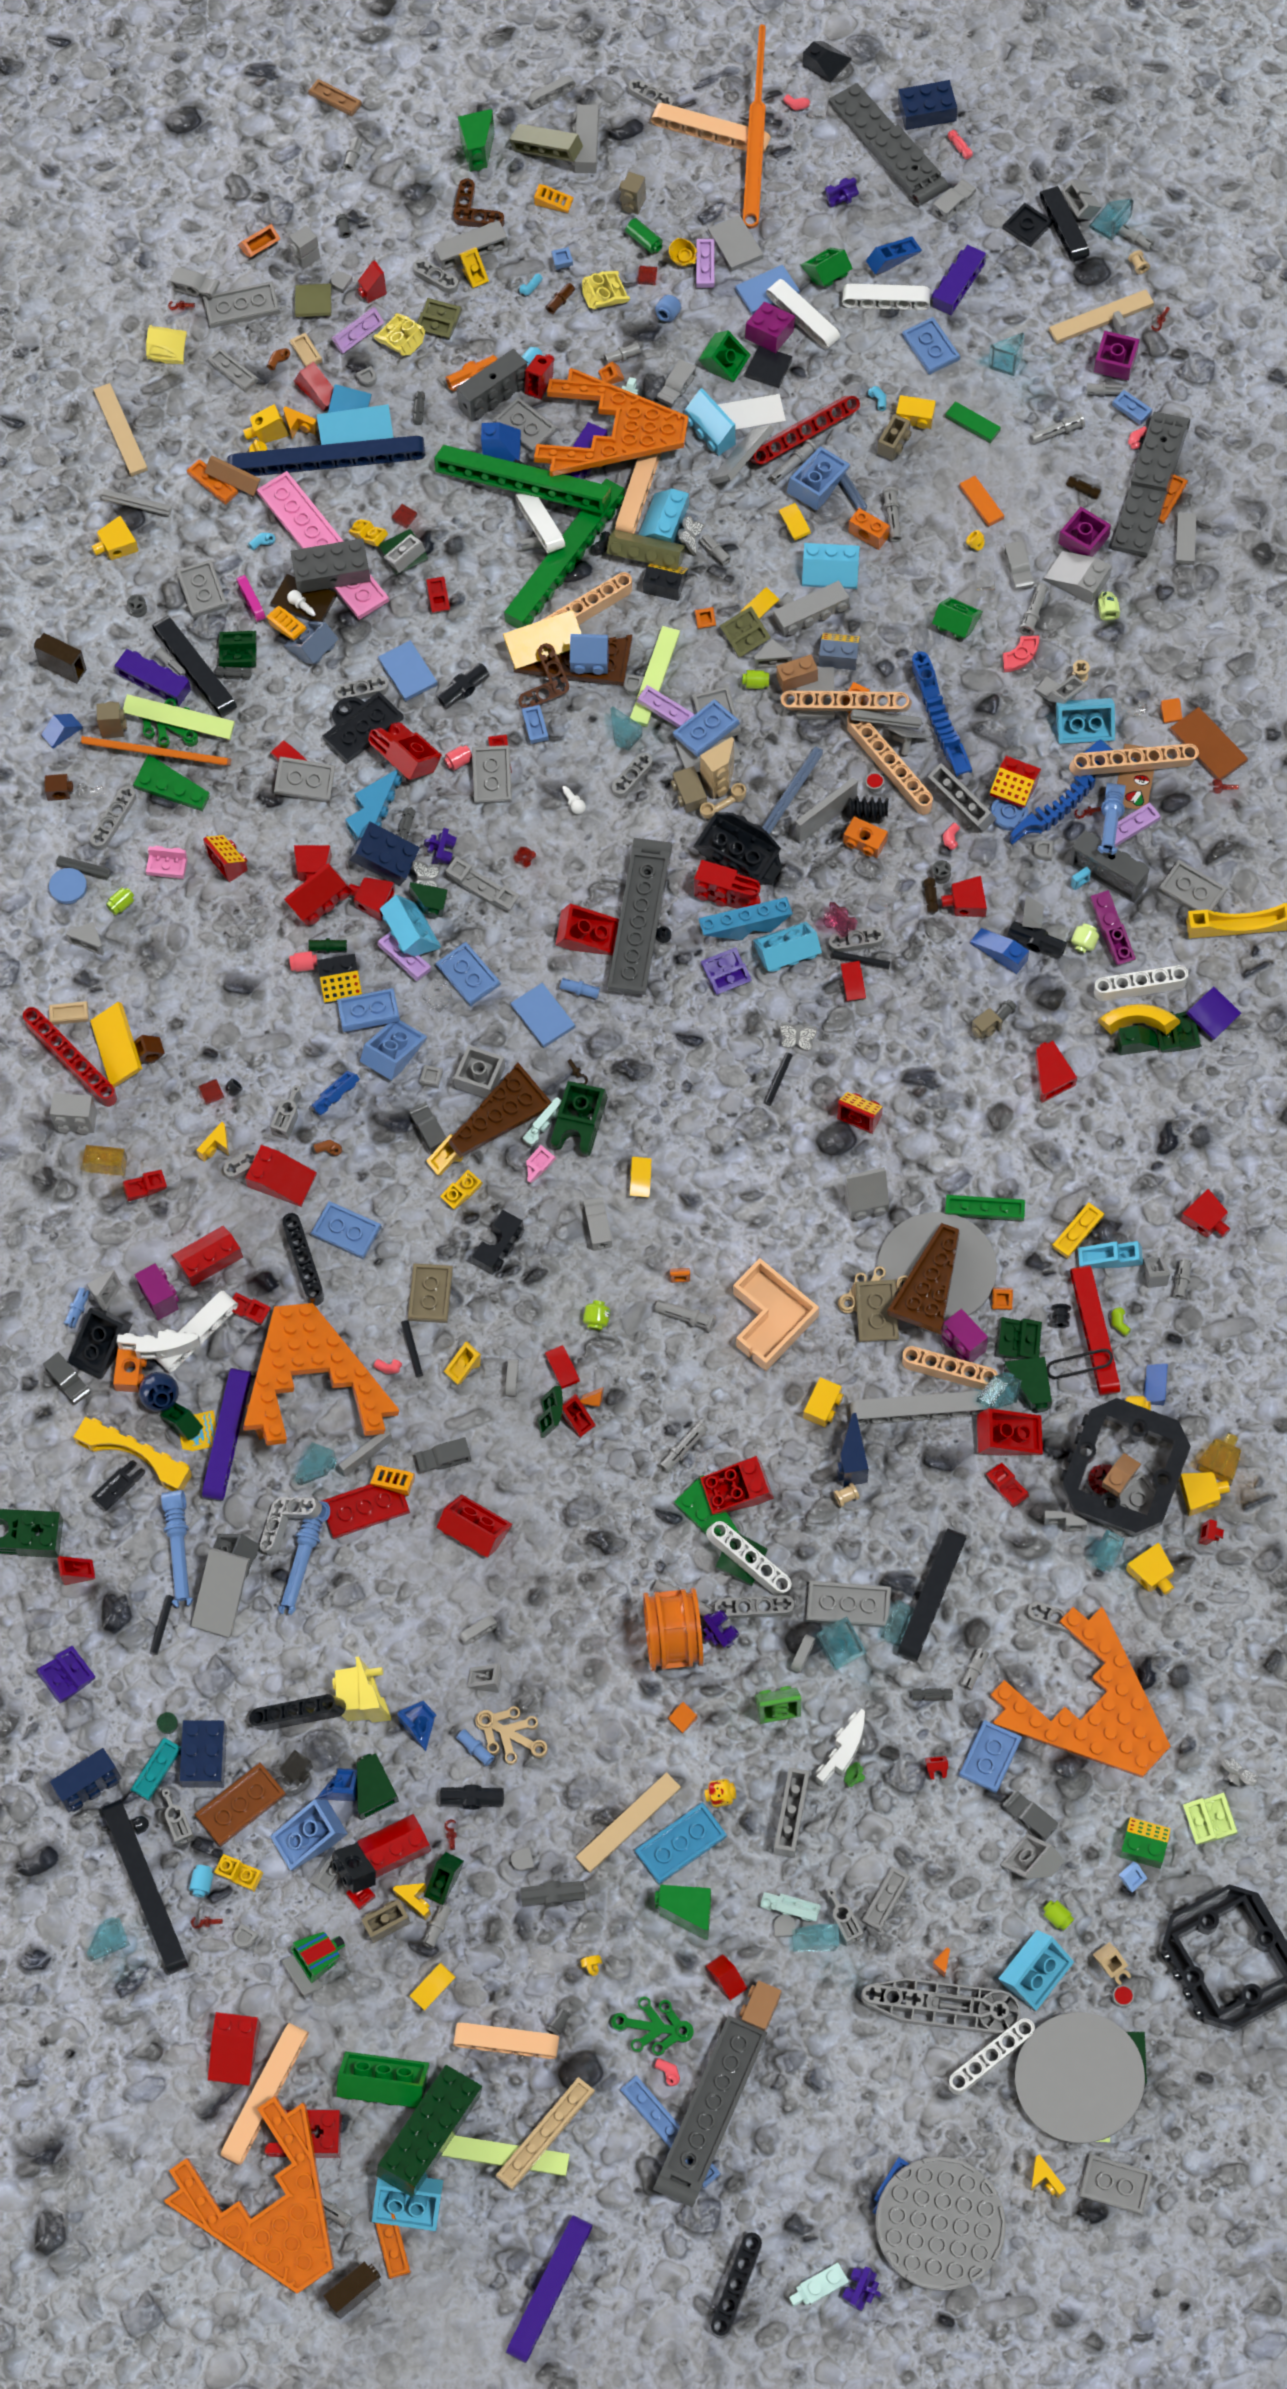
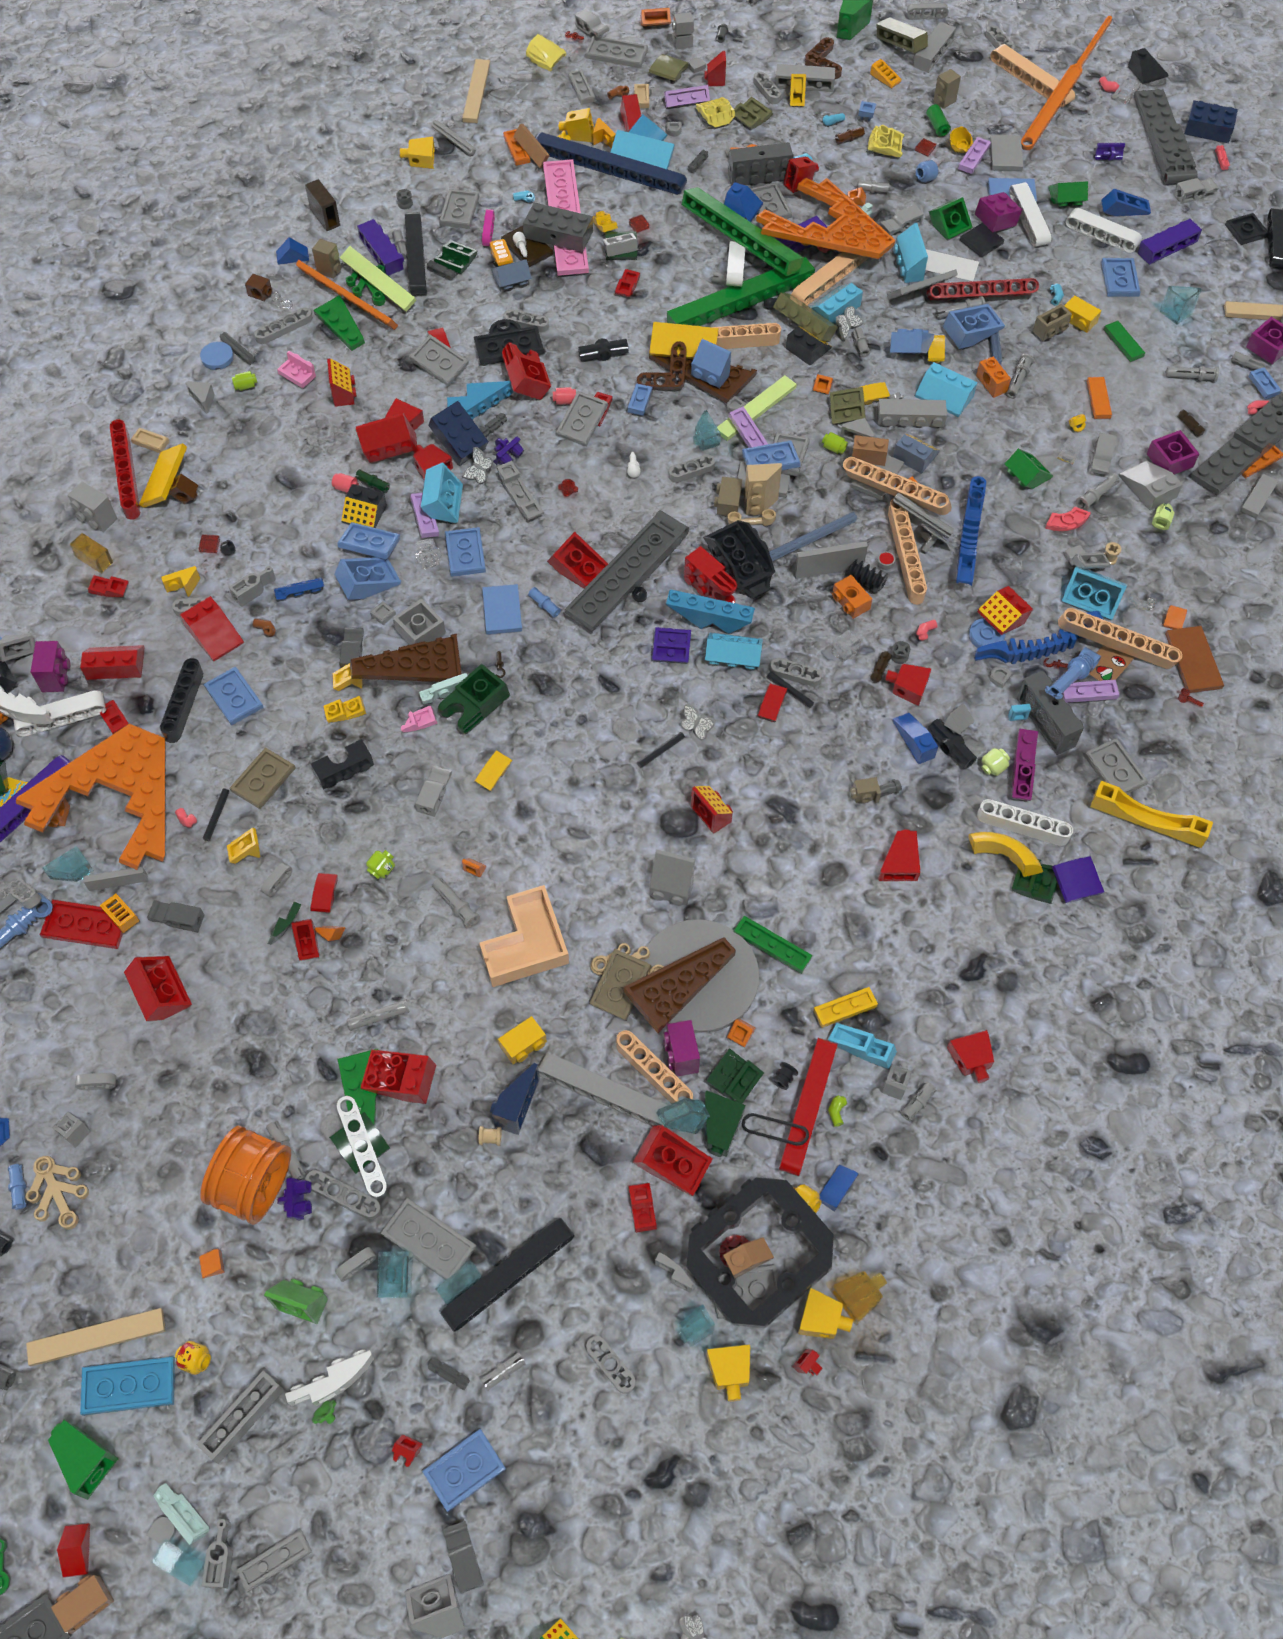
camera: 25 degrees right, 5 degrees down
medium blue tile [378,640,438,702] -> none
dark green slope [409,882,448,918] -> none
clear pink hips [823,902,858,937] -> none
light grey brick [928,763,997,832] -> none
orange wing [990,1606,1171,1778] -> none
dark green slope [1117,1025,1159,1056] -> none
none -> medium blue slope [890,329,934,353]

